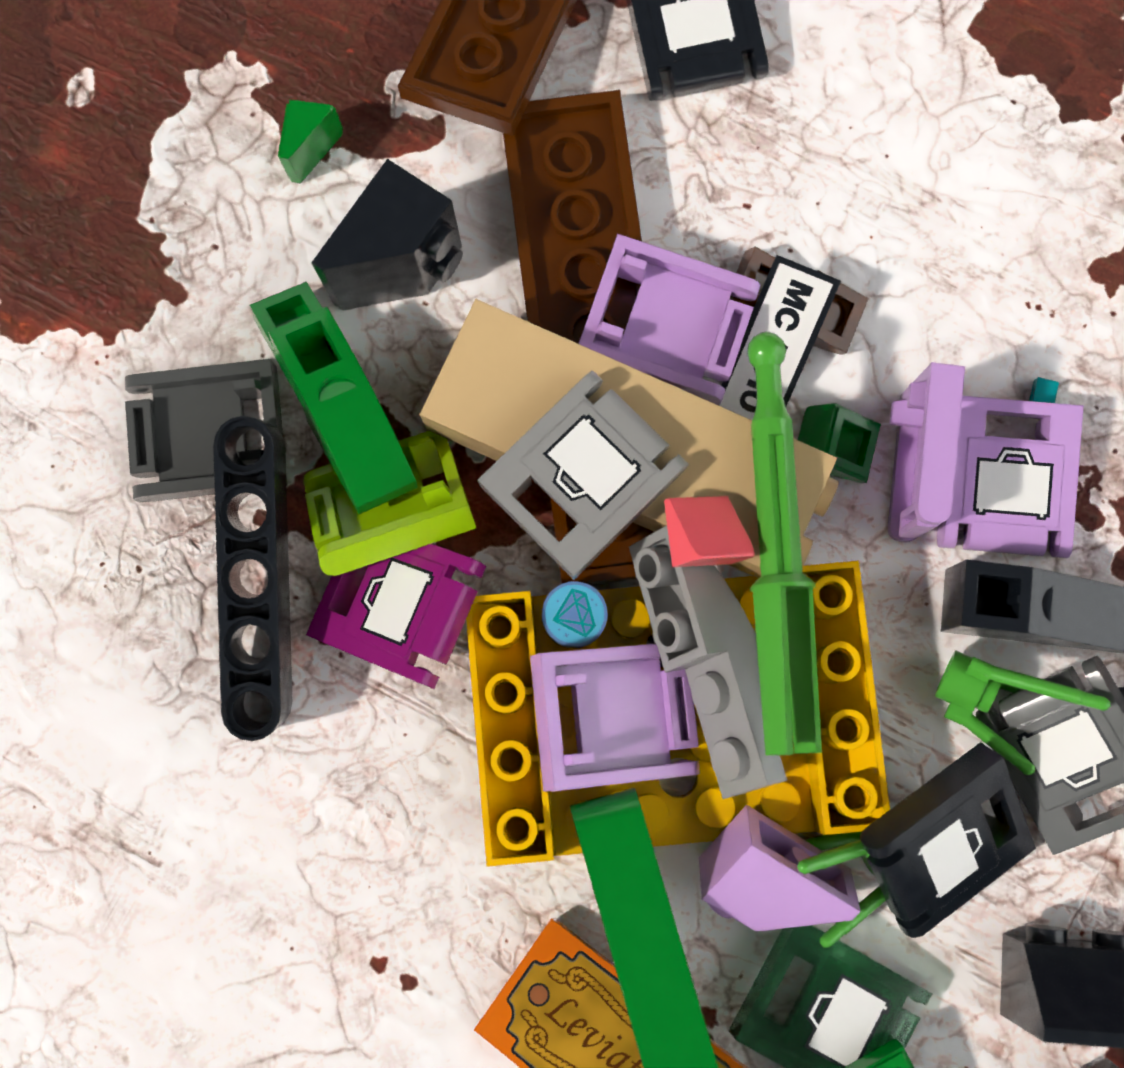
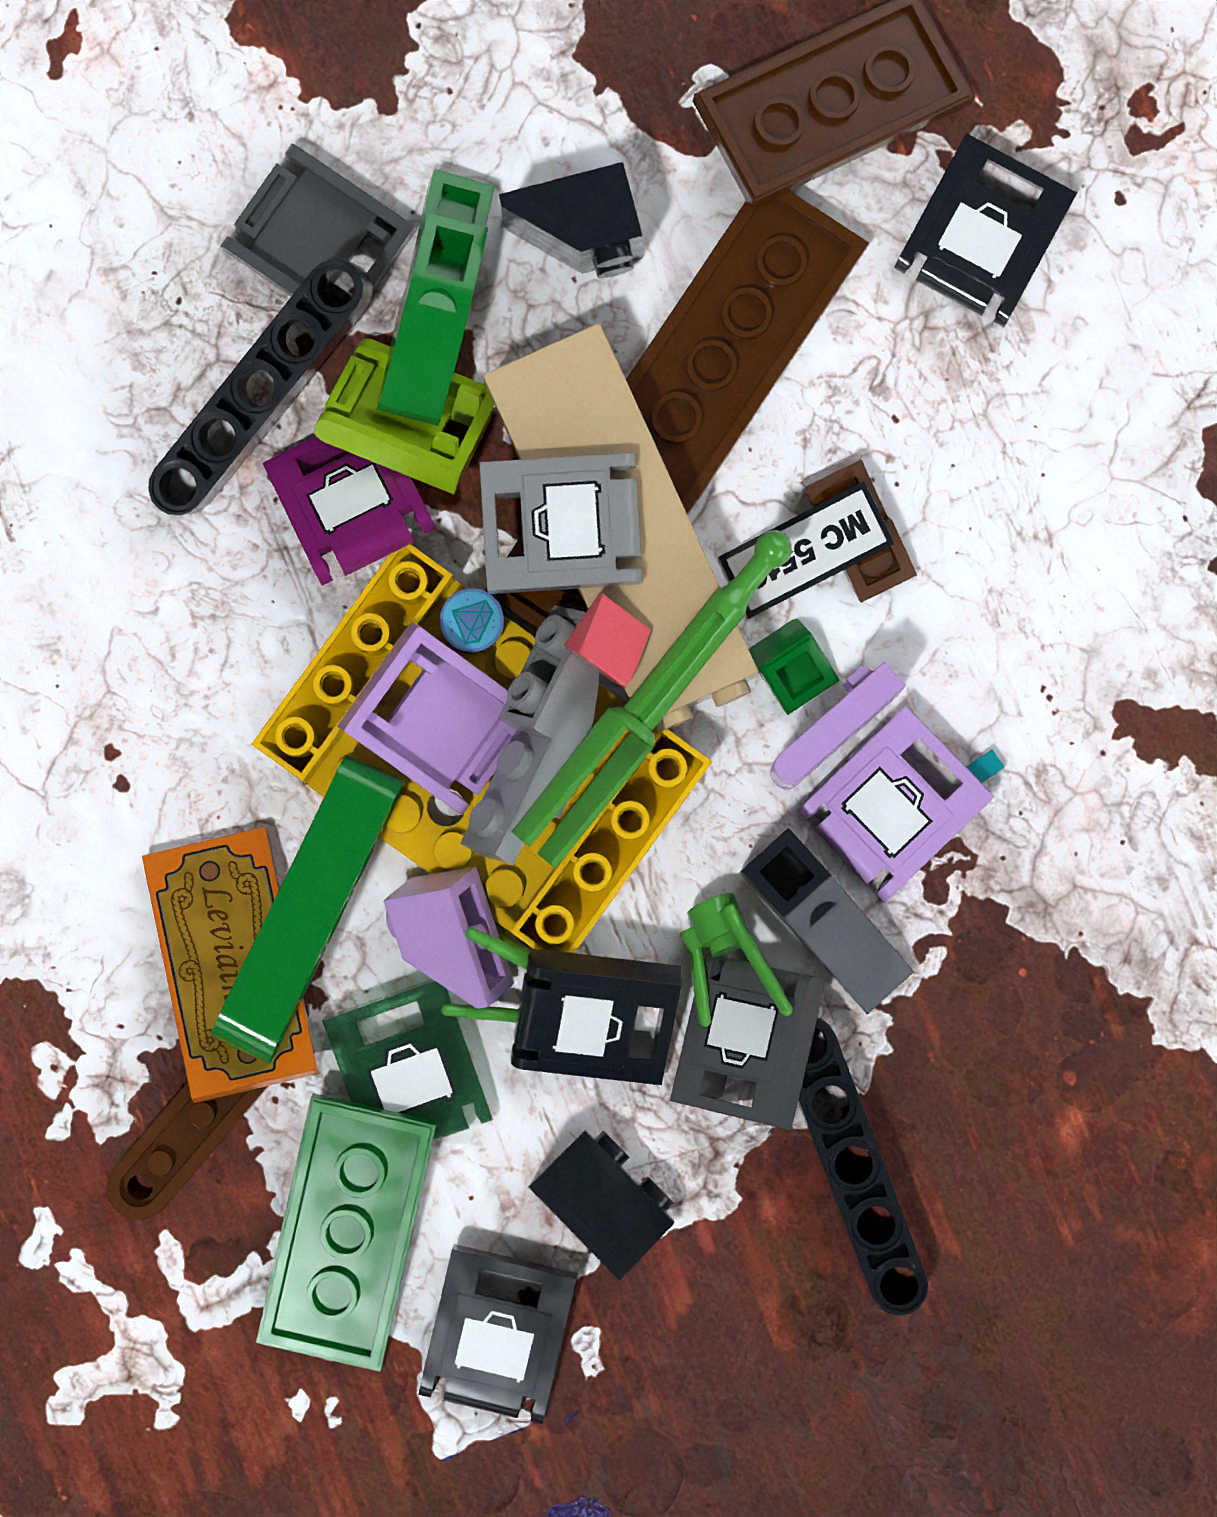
camera: 45 degrees right, 5 degrees up
green slope [278,100,343,184] -> none
lavender container [579,234,760,405] -> none

